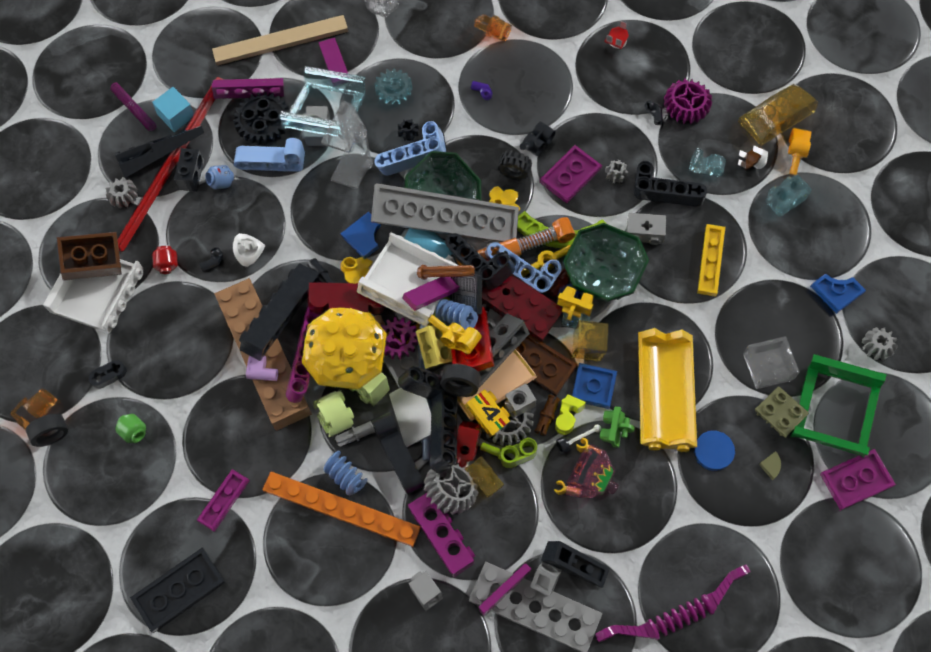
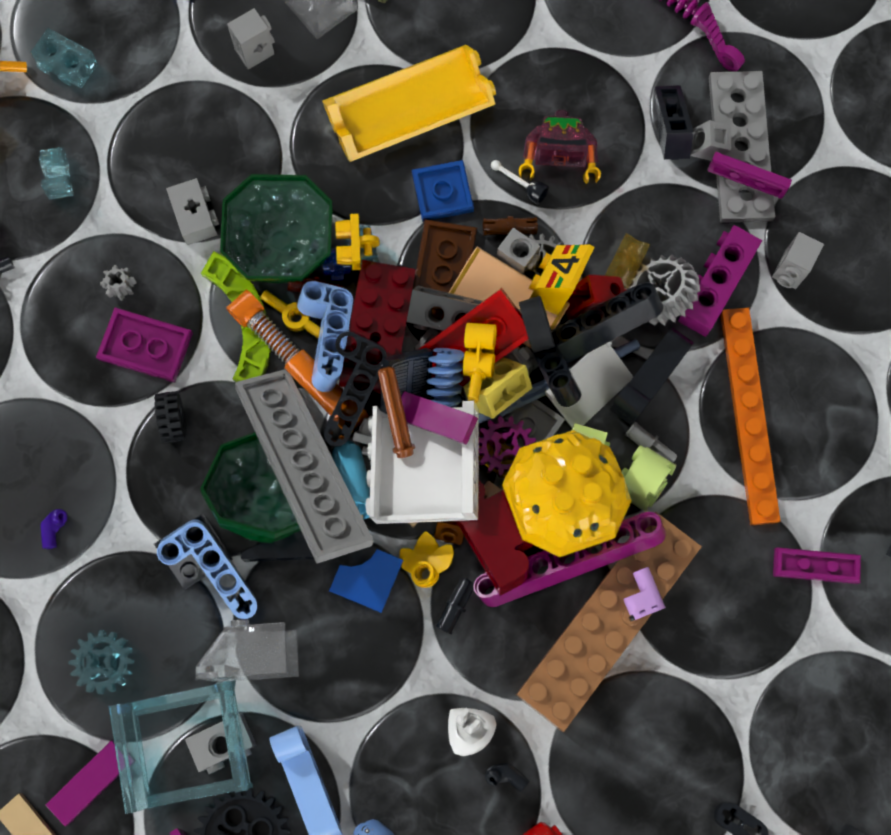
camera: 120 degrees left, 10 degrees up
bright green head [115,414,146,443] -> none
black brick [239,263,319,361] -> none
medium blue piece [323,451,368,496] -> none
black gear [398,119,419,141] -> none
lime beam [480,438,537,468] -> none
yellow plate [489,186,520,211] -> none
black beam [520,121,556,156] -> none
neon yellow leg [555,394,586,435] -> none
clear yellow head [572,320,608,361] -> none
bright green hips [600,406,635,448] -> none
black beam [633,161,707,206] -> none
blue tile [694,431,735,471] -> none
yellow plate [697,224,725,297] -> none
piece [738,146,768,170] -> none
none -> light grey brick [227,8,275,69]

